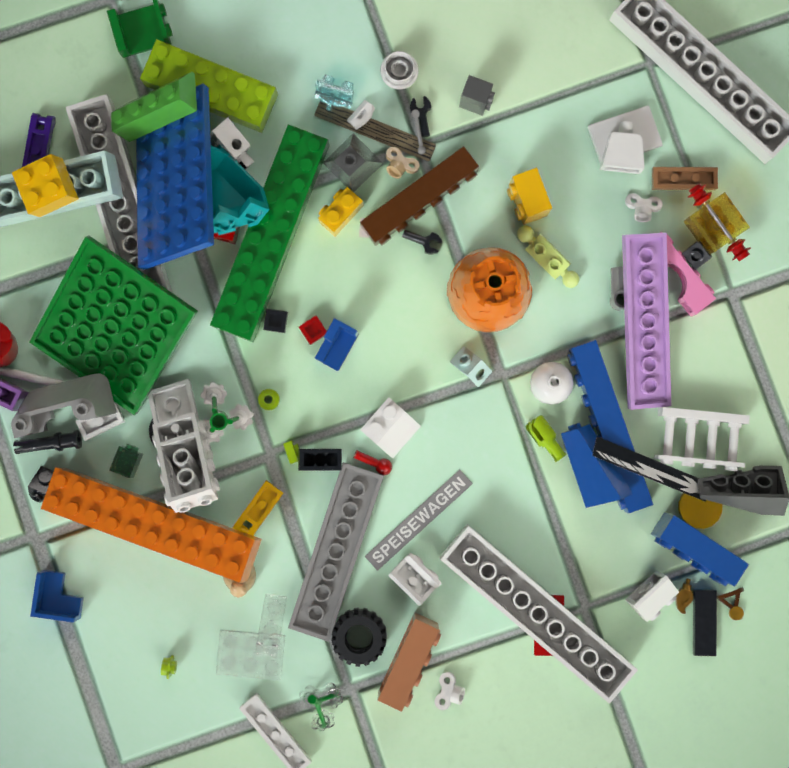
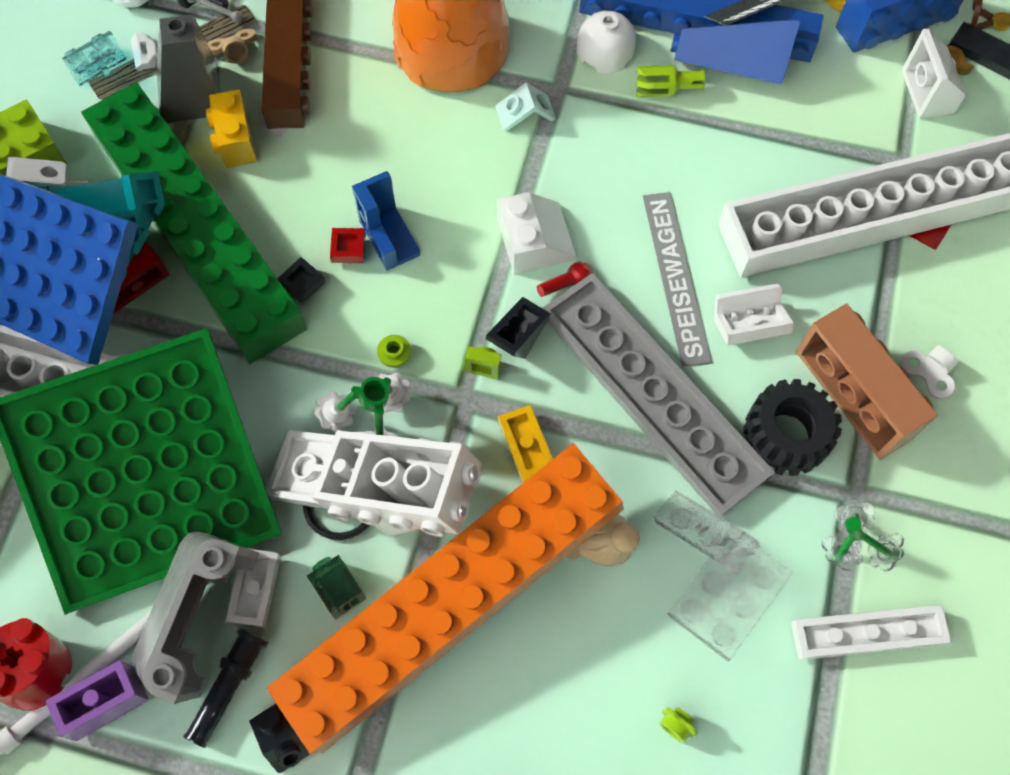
camera: 60 degrees left, 20 degrees down
black bar [402,230,442,255] -> none

